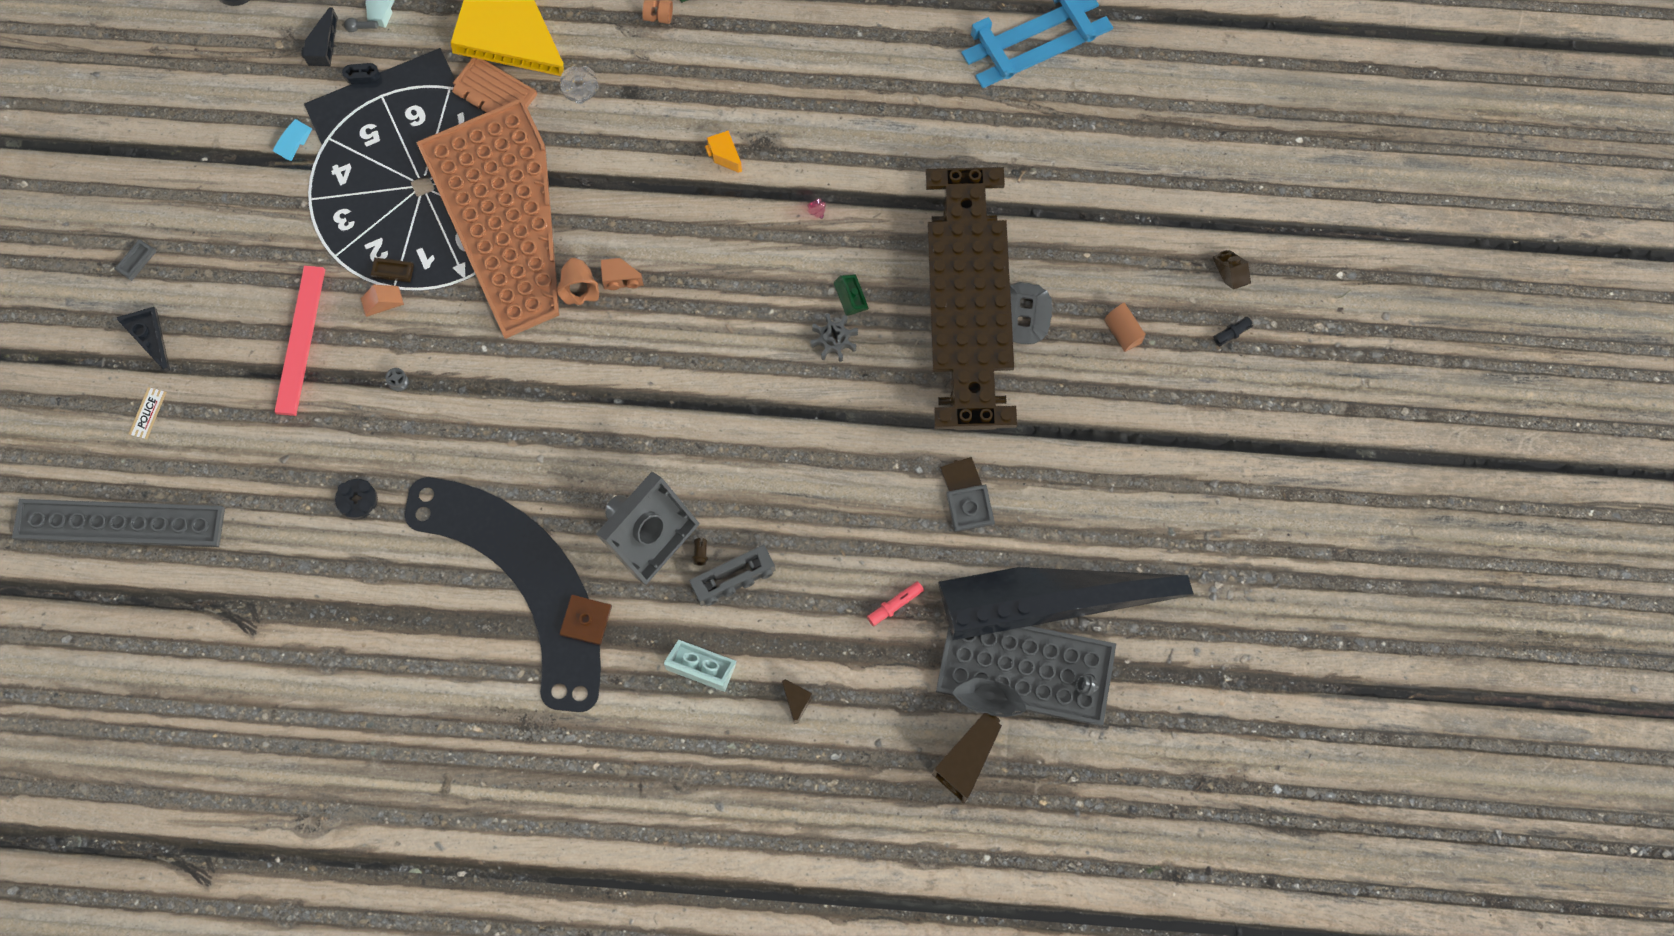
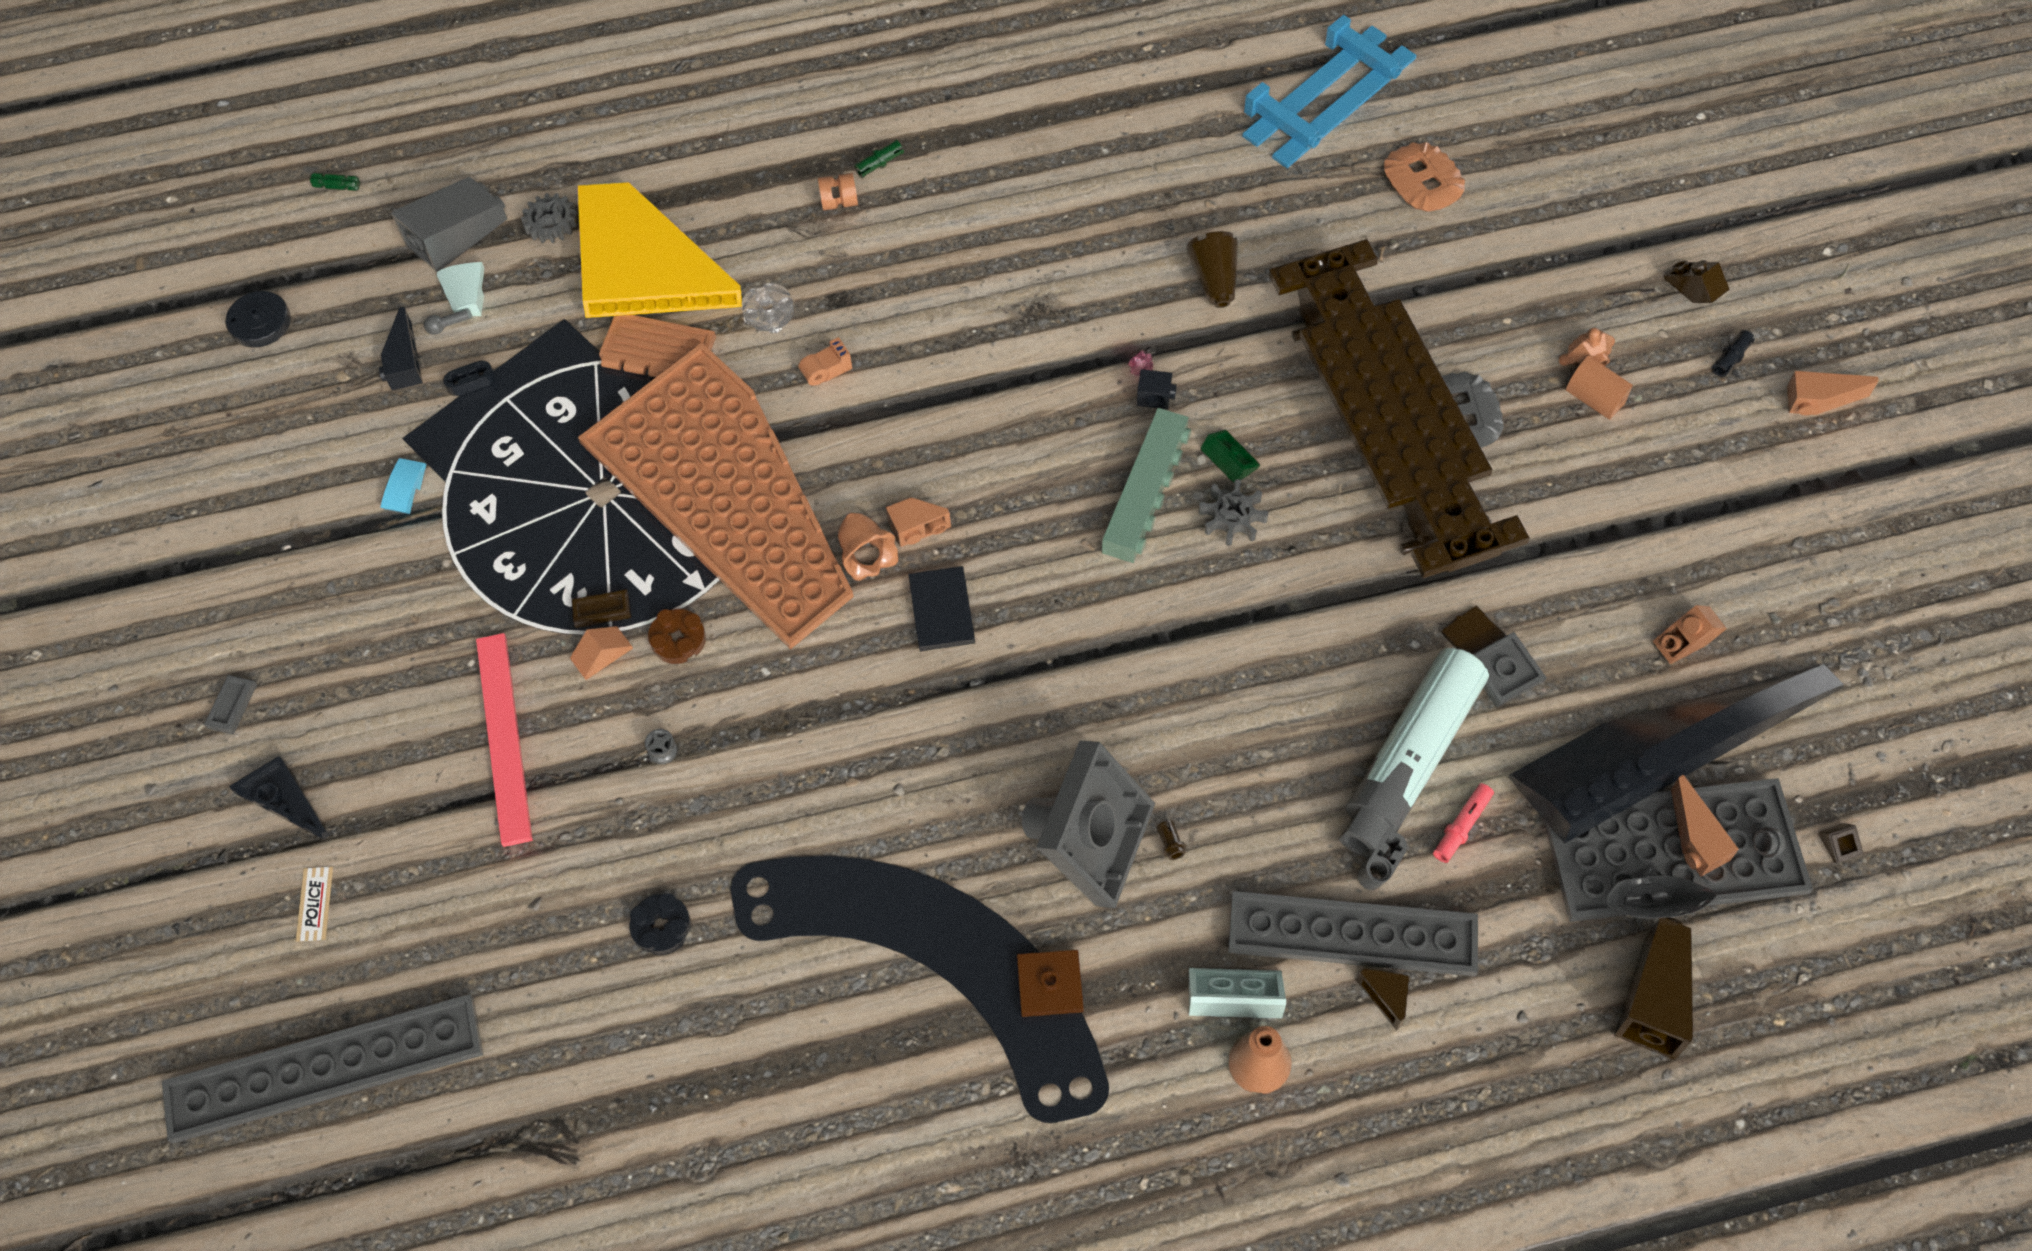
camera: 15 degrees left, 10 degrees down
dark grey brick [689,545,776,607] -> none
light orange slope [705,131,742,173] -> none
none -> reddish brown plate [648,609,706,664]
none -> nougat leg [798,337,852,386]
none -> black tile [908,566,976,652]
none -> sand green brick [1102,408,1191,563]
none -> black brick [1137,369,1177,410]
none -> dark brown cone [1186,231,1238,308]
none -> dark grey plate [1228,891,1478,976]
none -> nougat cone [1229,1026,1292,1094]
none -> piece [1339,648,1489,890]
none -> nougat piece [1384,142,1465,212]
none -> nougat rock [1559,327,1615,366]
none -> nougat slope [1653,605,1727,664]
none -> nougat slope [1671,775,1739,877]
none -> nougat slope [1787,371,1878,415]
none -> dark brown slope [1819,823,1864,863]

